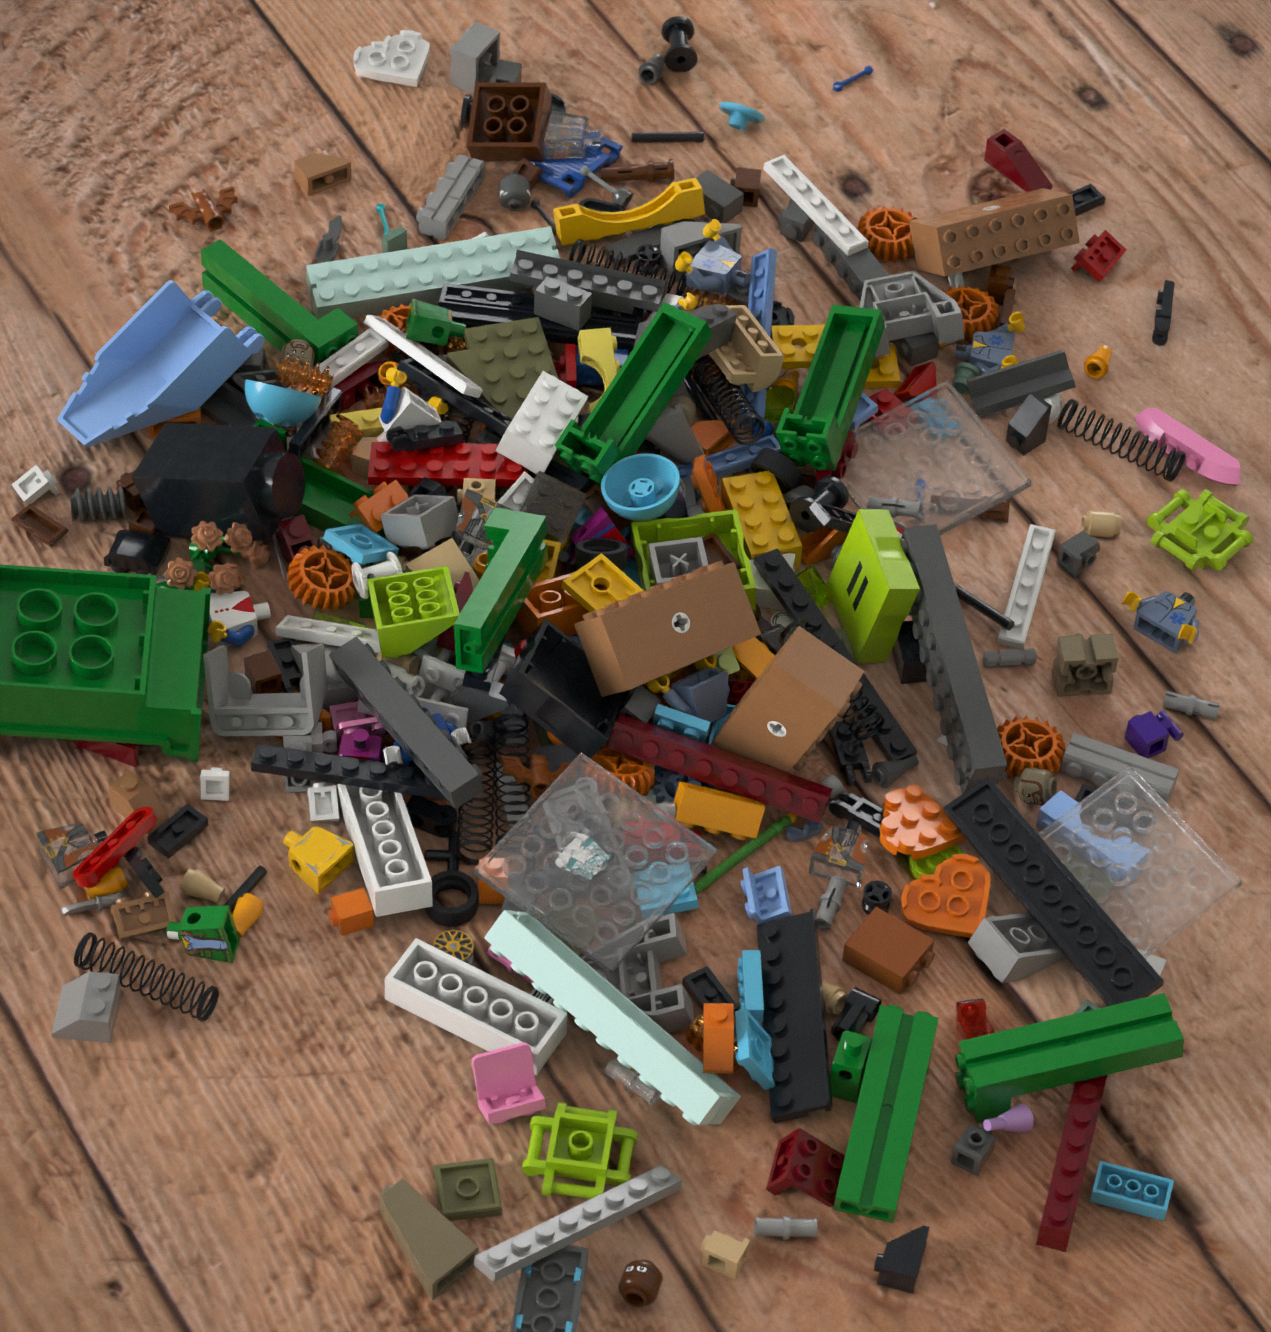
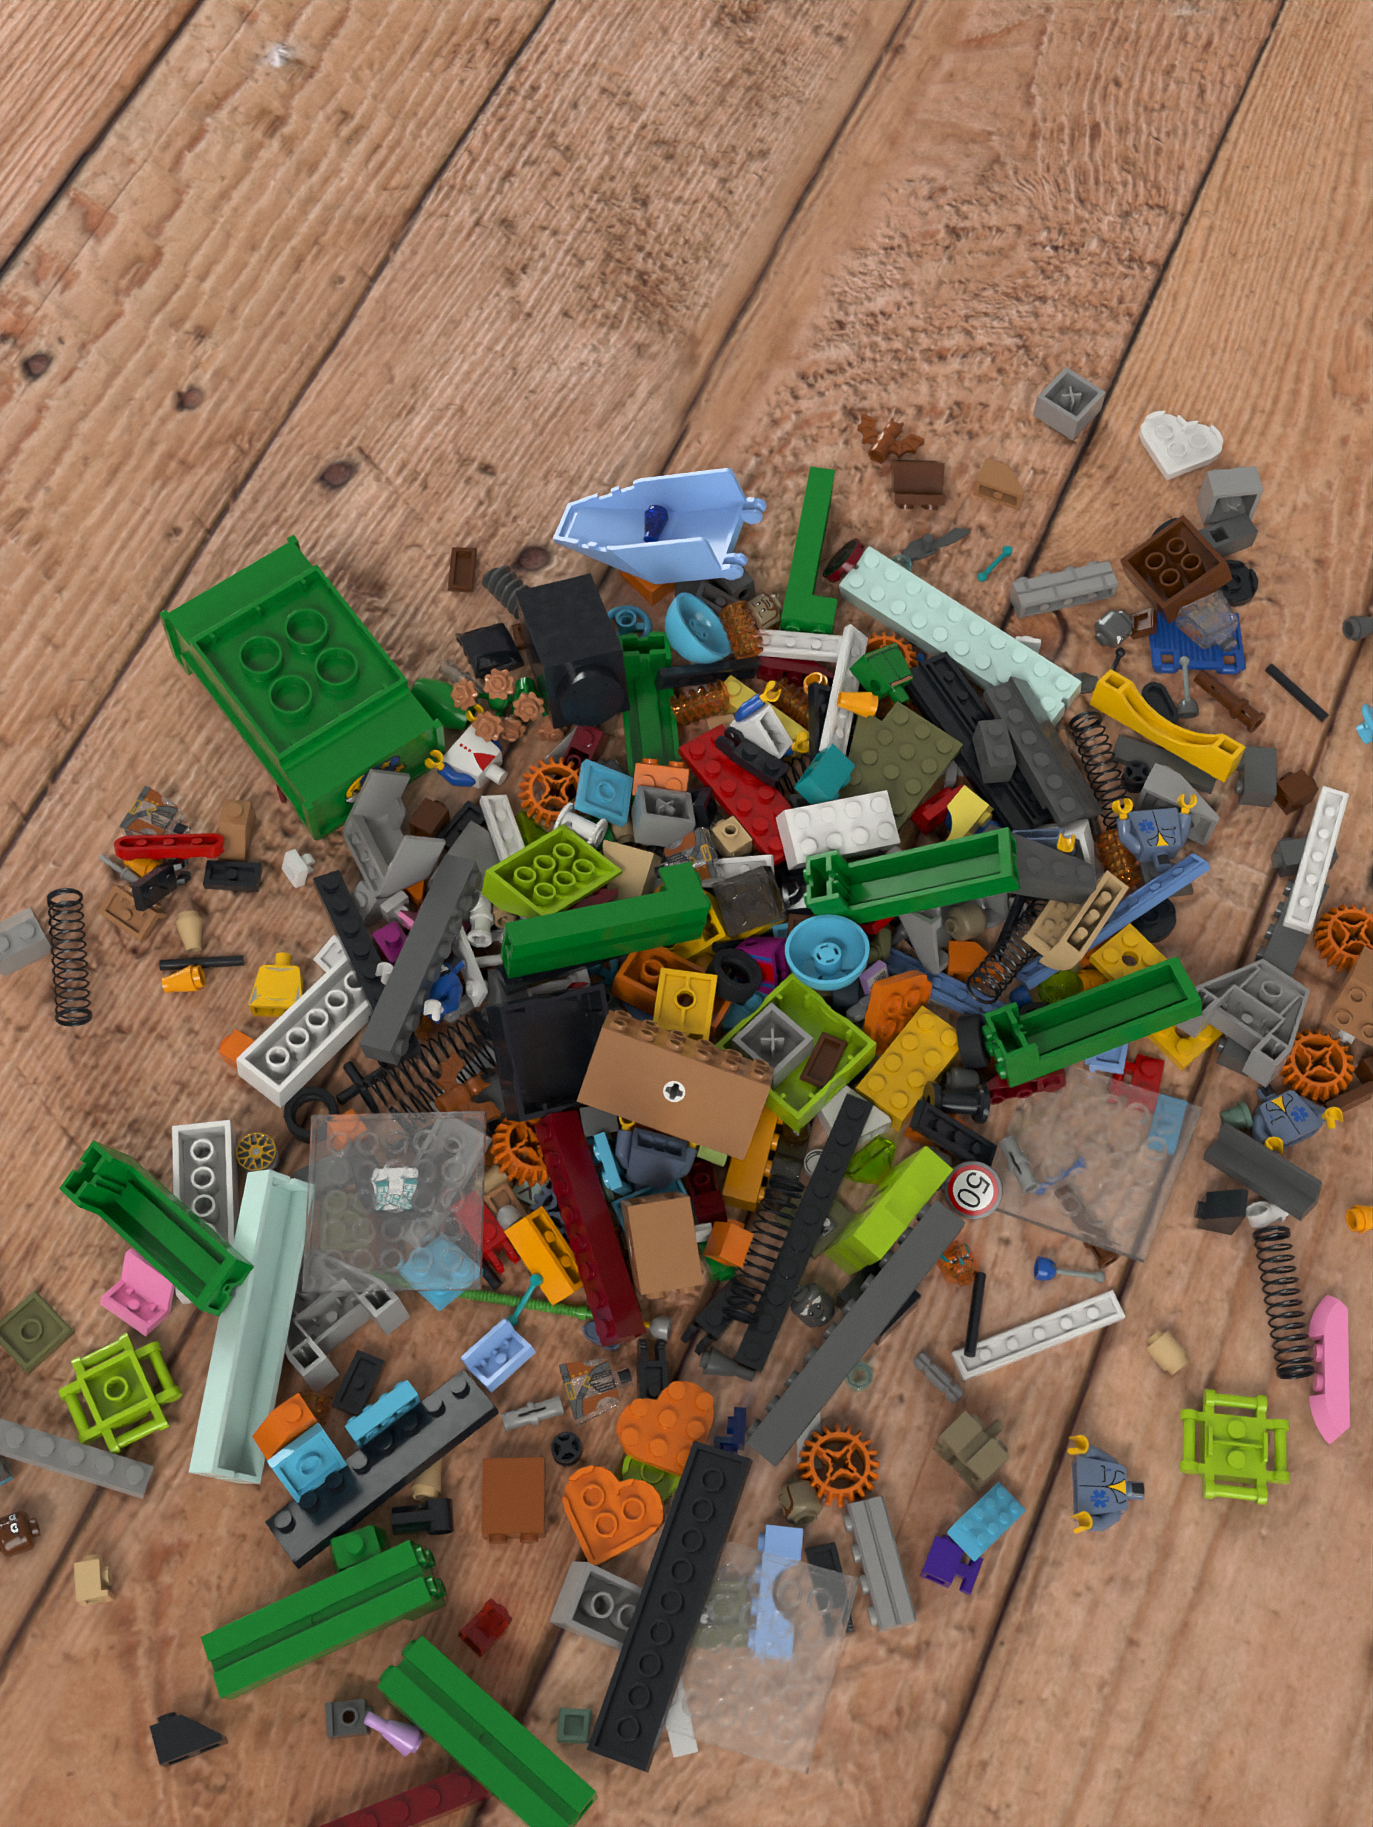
camera: 55 degrees right, 15 degrees up
white bracket [12,465,60,505] -> none
green torso [167,905,240,963] -> none
sand green tile [382,226,407,253] -> none
light grey pin [754,1215,817,1240] -> none
dark red bracket [766,1128,845,1207] -> none
red slope [893,361,937,401] -> none
dark grey brick [1057,530,1100,578] -> none
light grey pin [1162,690,1220,720] -> none
none -> green brick [59,1140,254,1317]
none -> teal hinge [507,1274,543,1327]
none -> clear blue cone [643,505,669,543]
none -> clear blue bracket [714,1407,746,1454]
none -> dark grey head [791,1283,835,1328]
none -> teal brick [794,744,855,805]
none -> tile [823,538,864,583]
none -> light orange cone [837,691,878,718]
none -> reddish brown bracket [890,459,946,510]
none -> medium azure piece [947,1482,1026,1562]
none -> light grey brick [1033,367,1106,441]
none -> hinge [1034,1256,1106,1283]

